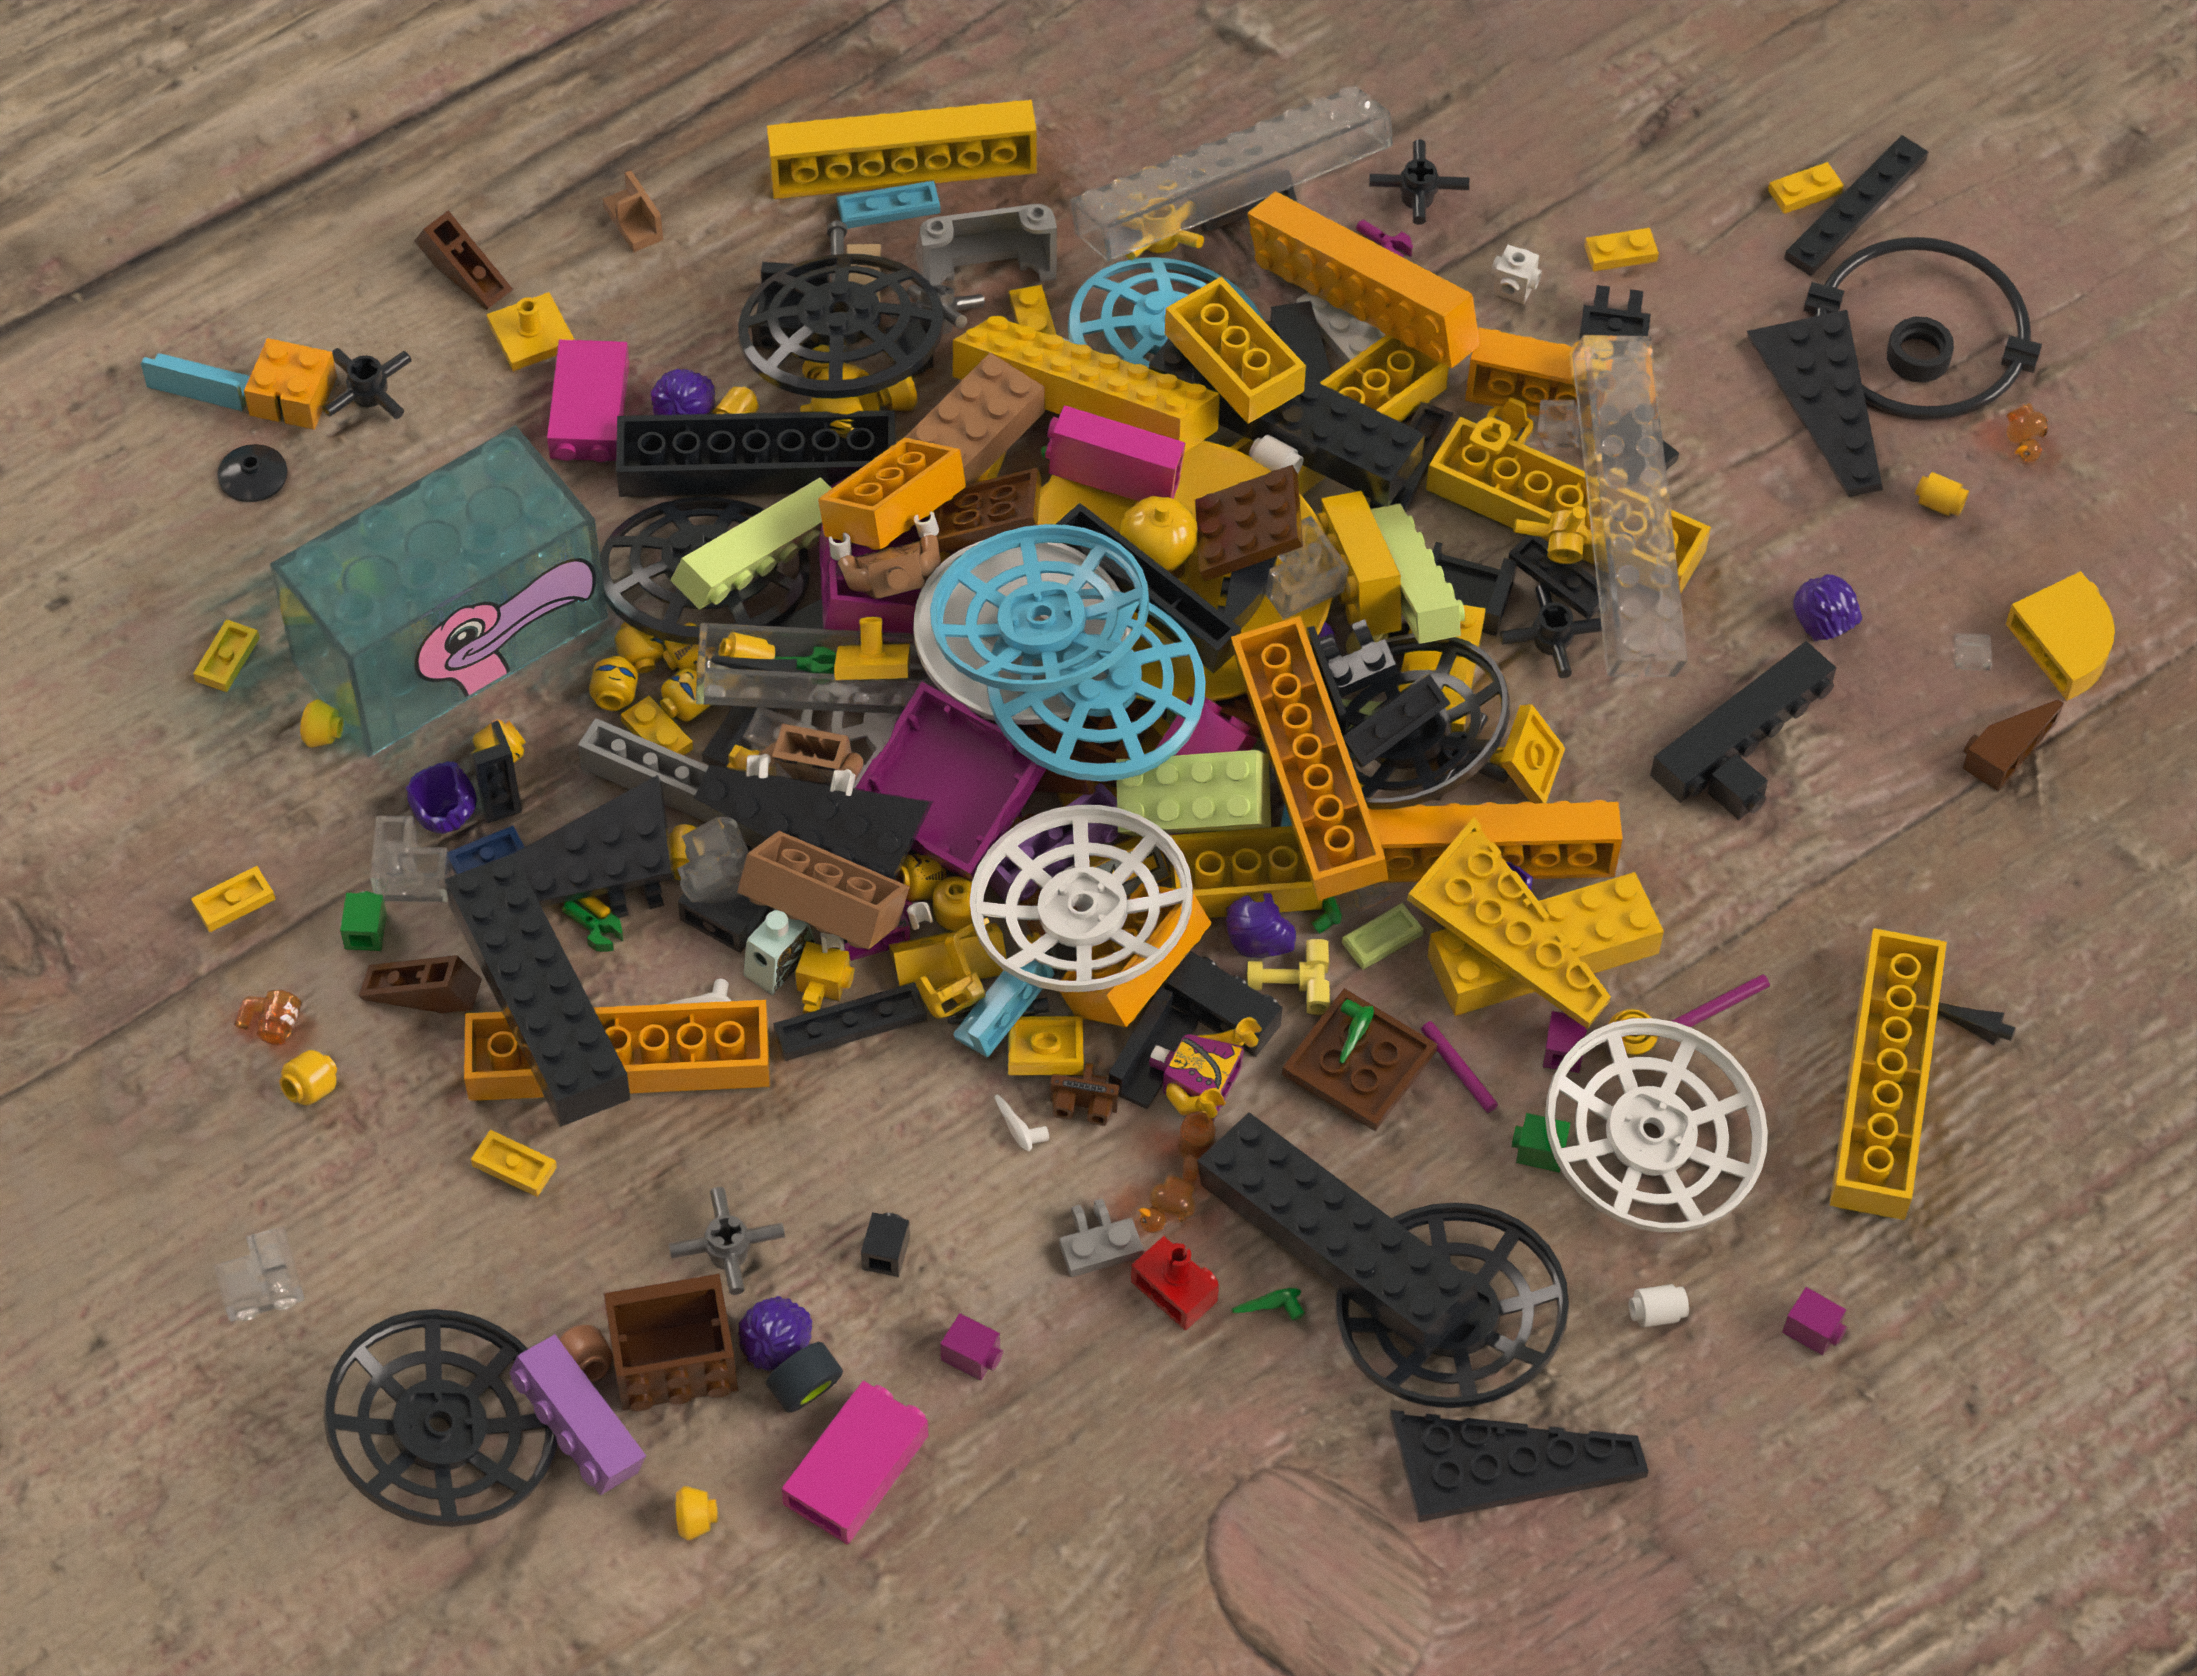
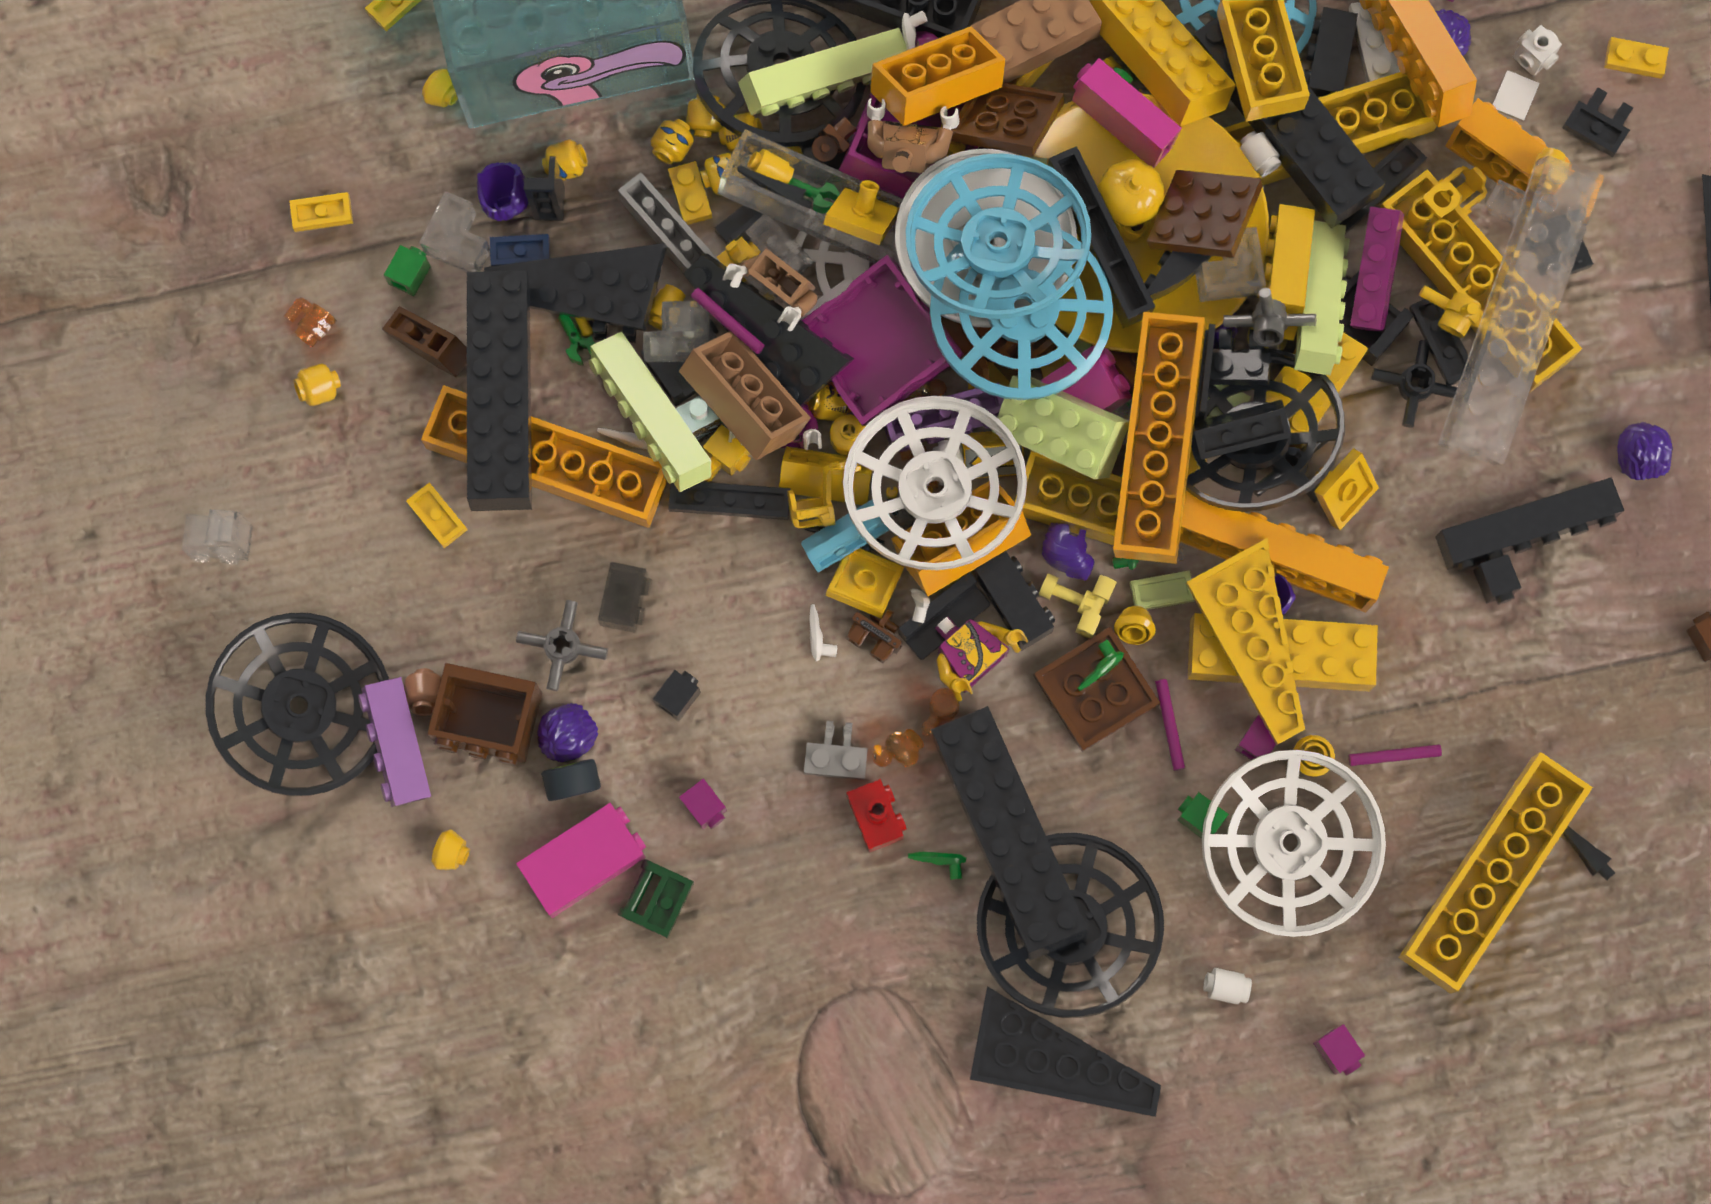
camera: 25 degrees right, 20 degrees up
none -> yellowish green brick [589,332,711,492]
none -> clear smoke brick [598,562,652,633]
none -> dark green plate [618,859,694,939]
none -> magenta bar [691,288,764,354]
none -> reddish brown hips [811,117,857,162]
none -> white bar [902,11,927,50]
none -> white bar [910,588,930,623]
none -> yellow cone [1114,606,1156,645]
none -> flat silver bar [1223,288,1317,350]
none -> magenta brick [1350,207,1404,333]
none -> white sticker [1493,70,1540,120]

